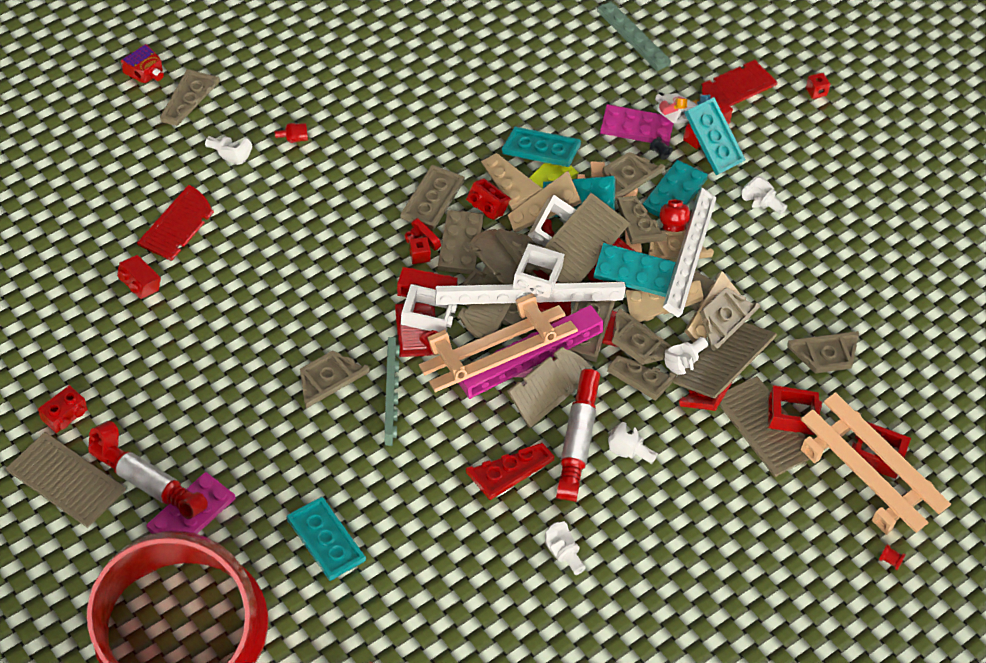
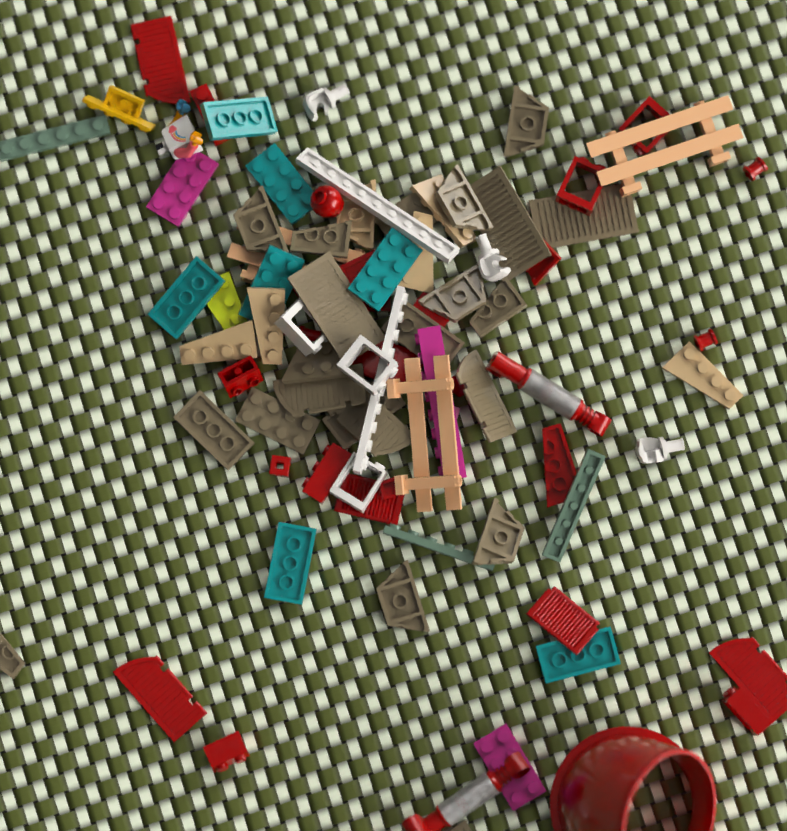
camera: 65 degrees left, 30 degrees up
white piece [205,136,252,165] -> none
red piece [275,123,308,143] -> none
red piece [404,218,441,251] -> none
white piece [608,422,658,464] -> none
black bush [650,137,673,160] -> none
none -> yellow bracket [82,85,156,132]
none -> teal plate [264,522,317,605]
none -> dark tan wing [472,498,525,565]
none -> red window [526,586,600,656]
none -> sand green plate [542,448,606,562]
none -> tan wing [662,341,744,409]
none -> red bush [693,328,718,352]

